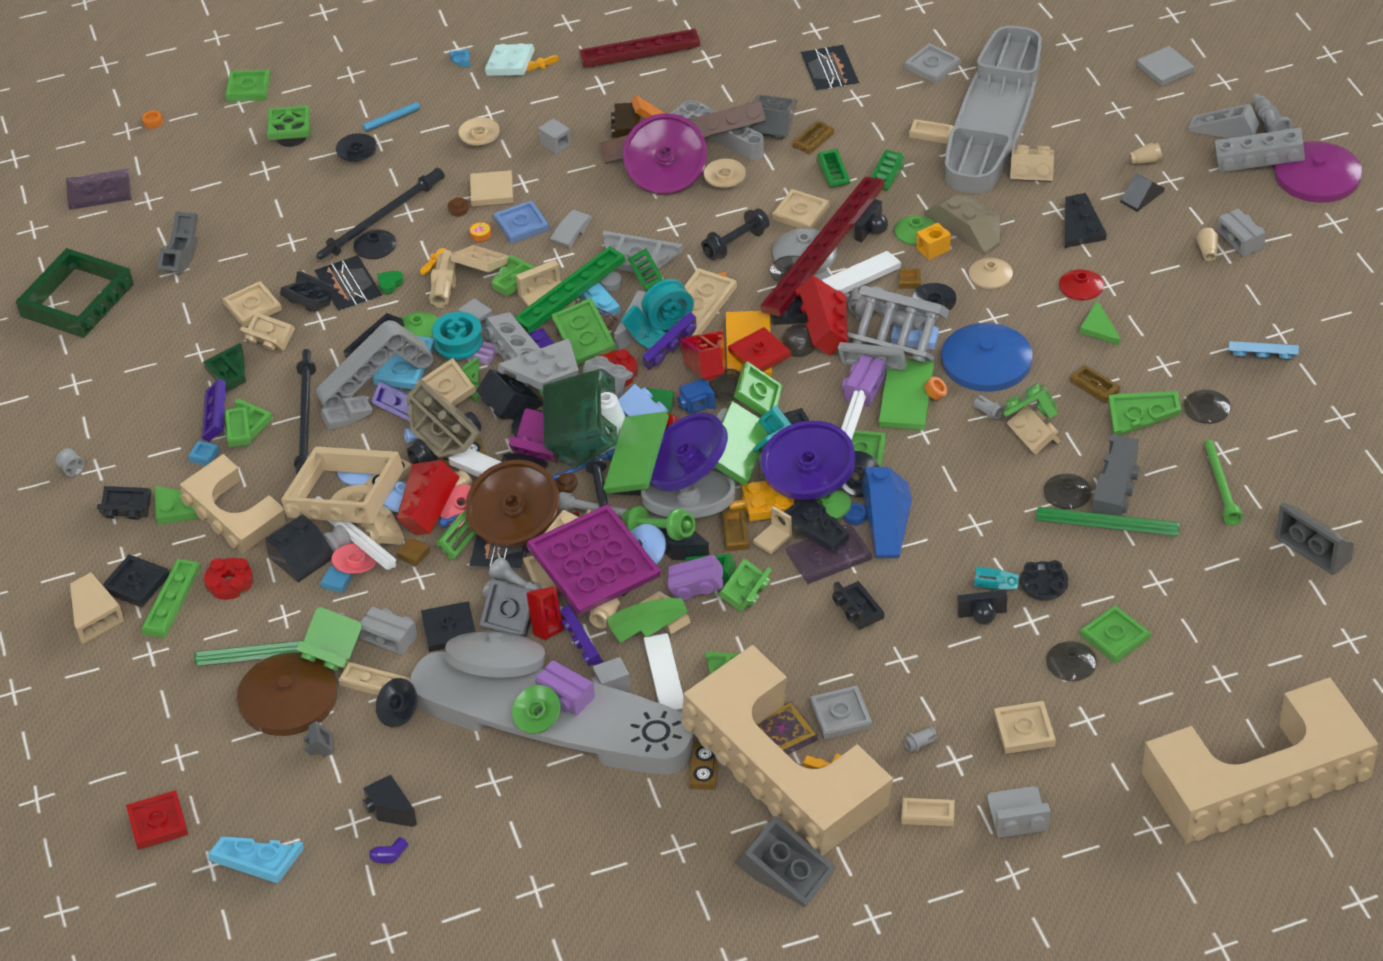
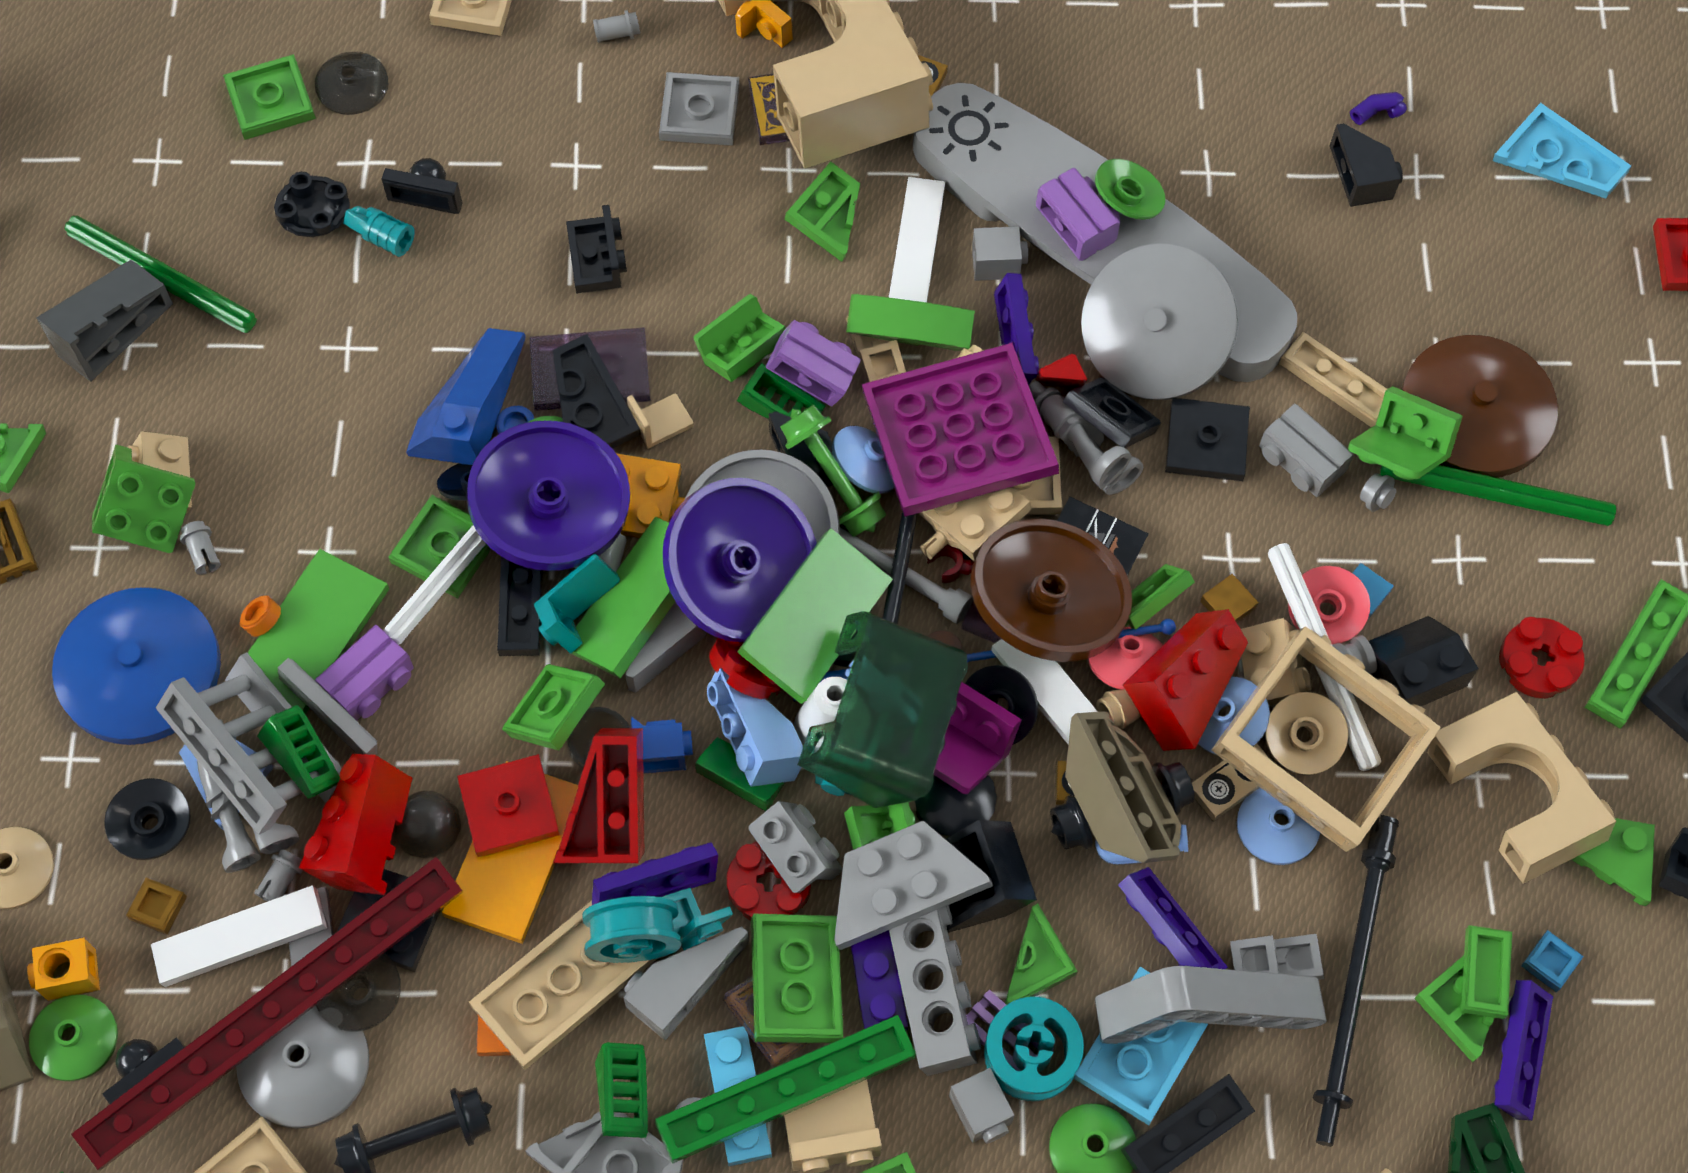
camera: 165 degrees left, 20 degrees up
dark grey tile [304,721,333,757] -> none
black dish [376,678,417,728] -> none
tan plate [416,358,476,406] -> none
pearl gold tile [721,509,750,551] -> none
clear smoke dish [1044,473,1091,510] -> none
none -> green slope [257,705,340,799]

